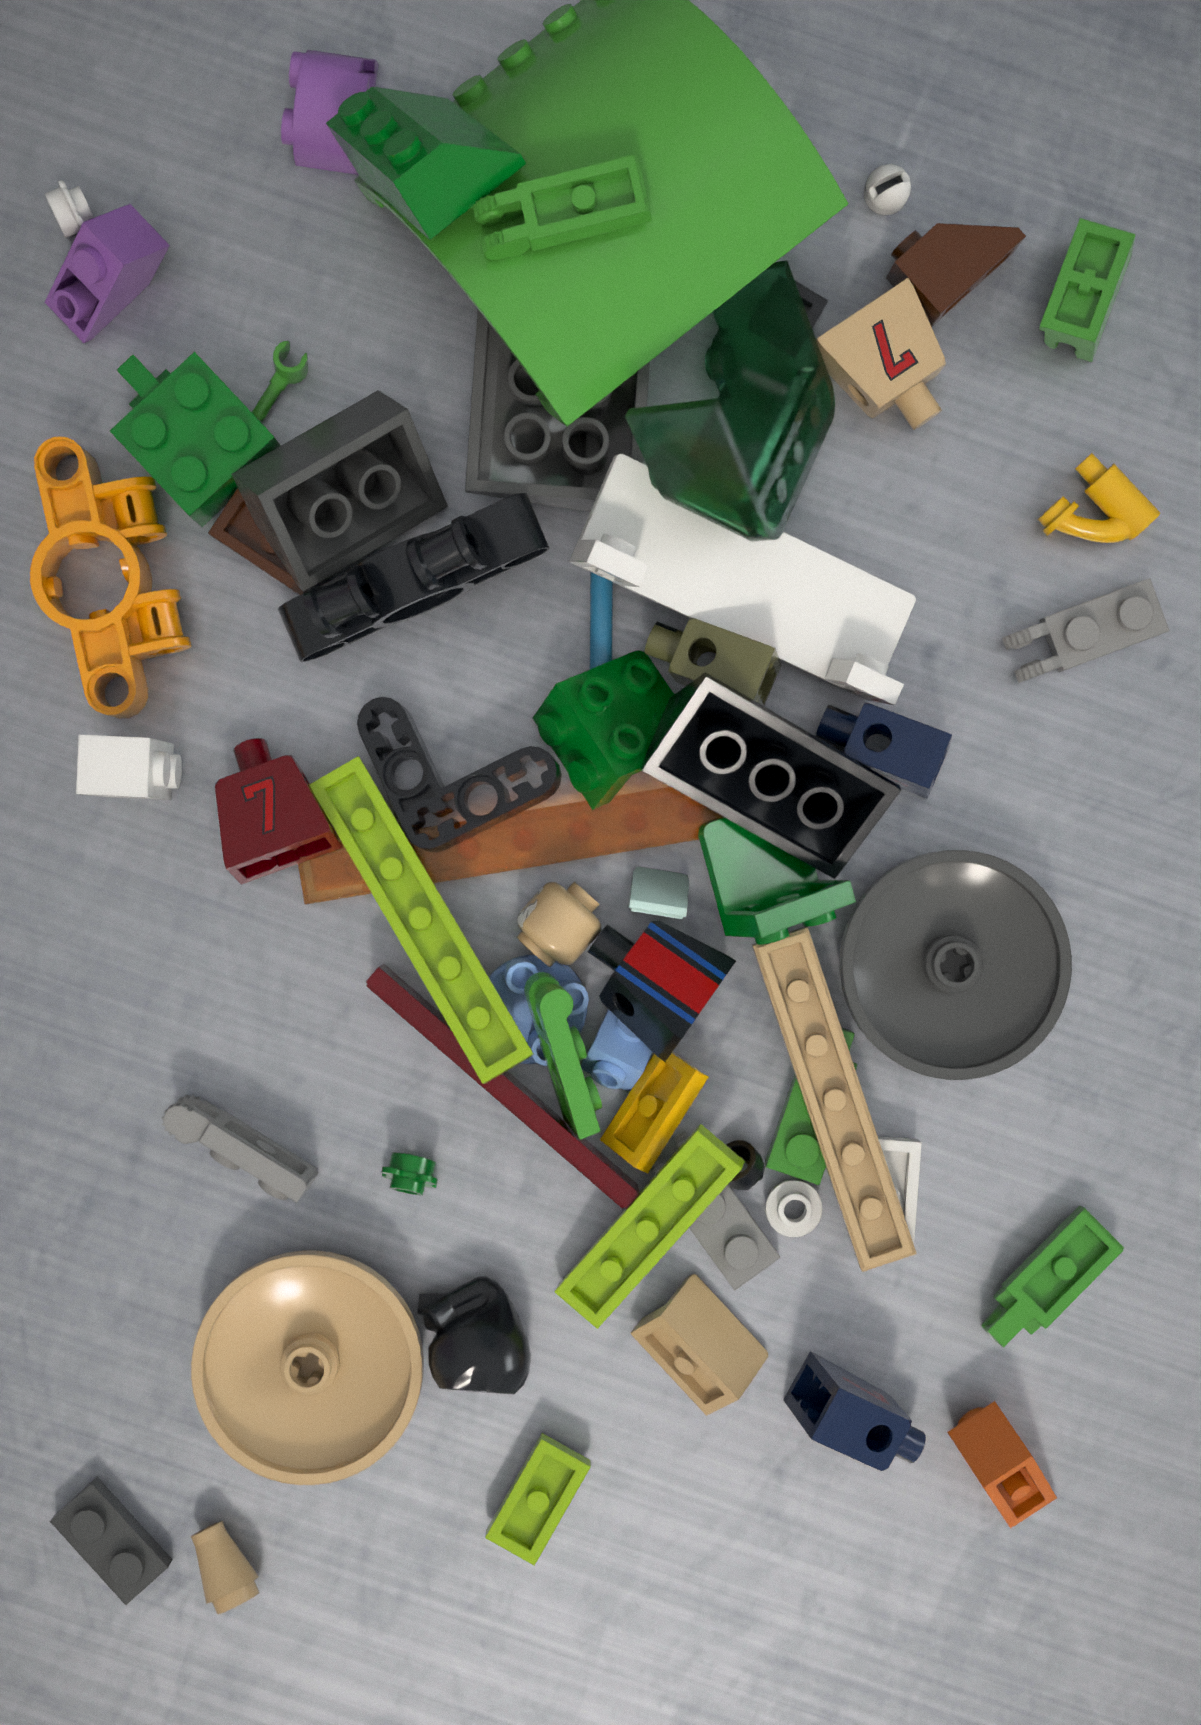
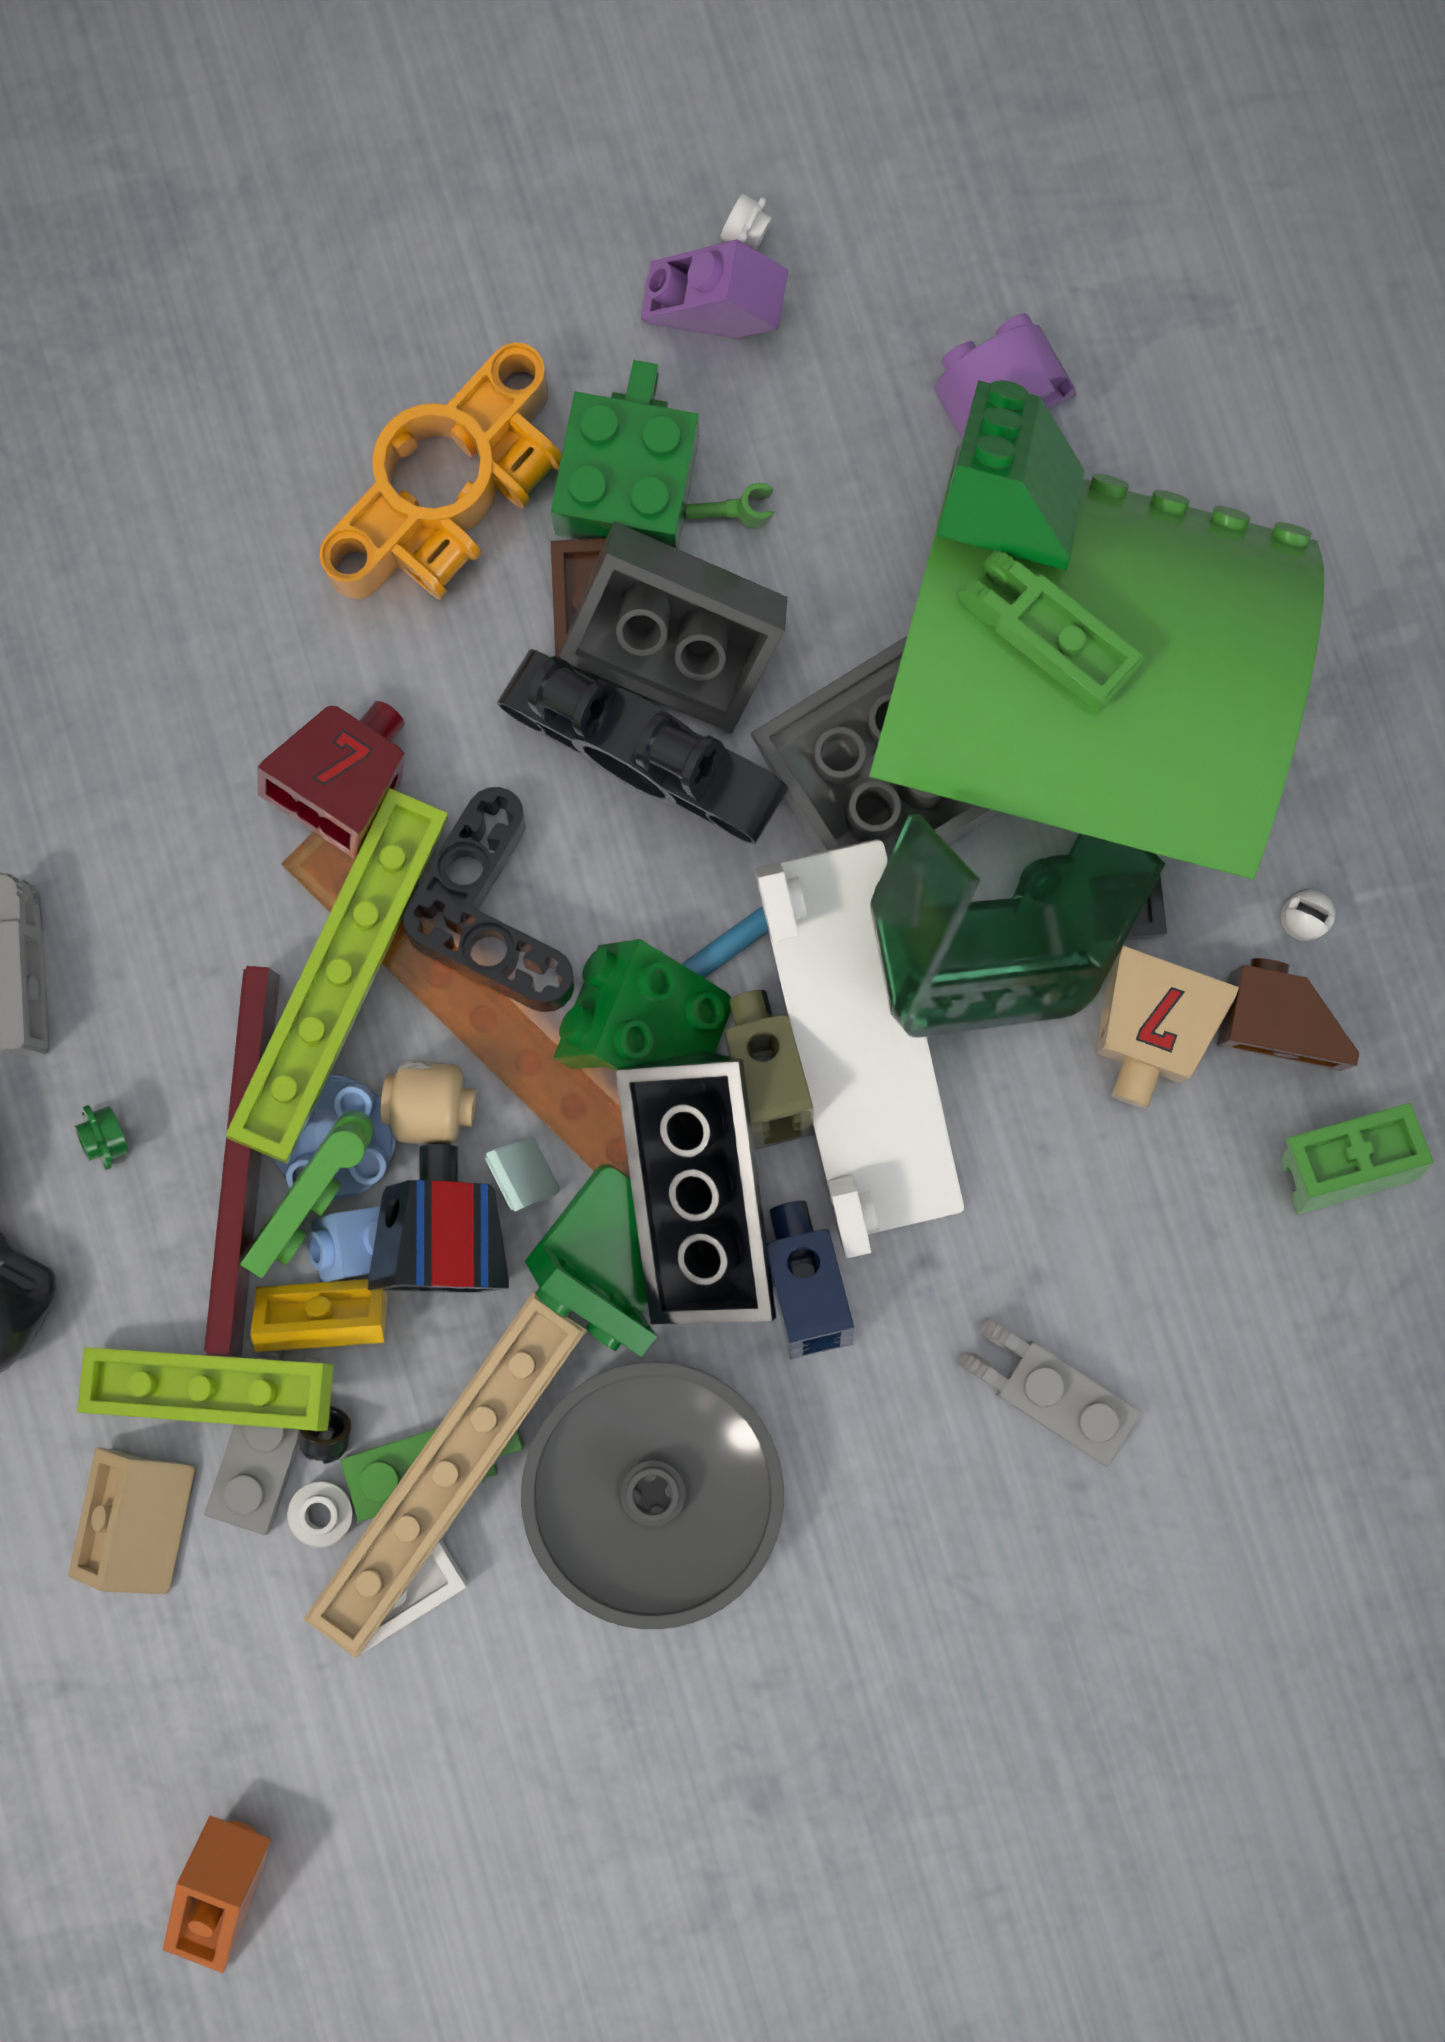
camera: 55 degrees right, 5 degrees down
white brick [76,735,182,800] -> none
dark blue torso [783,1351,926,1471] -> none
bright green hinge [981,1205,1124,1347] -> none
yellow plant [1038,453,1161,543] -> none

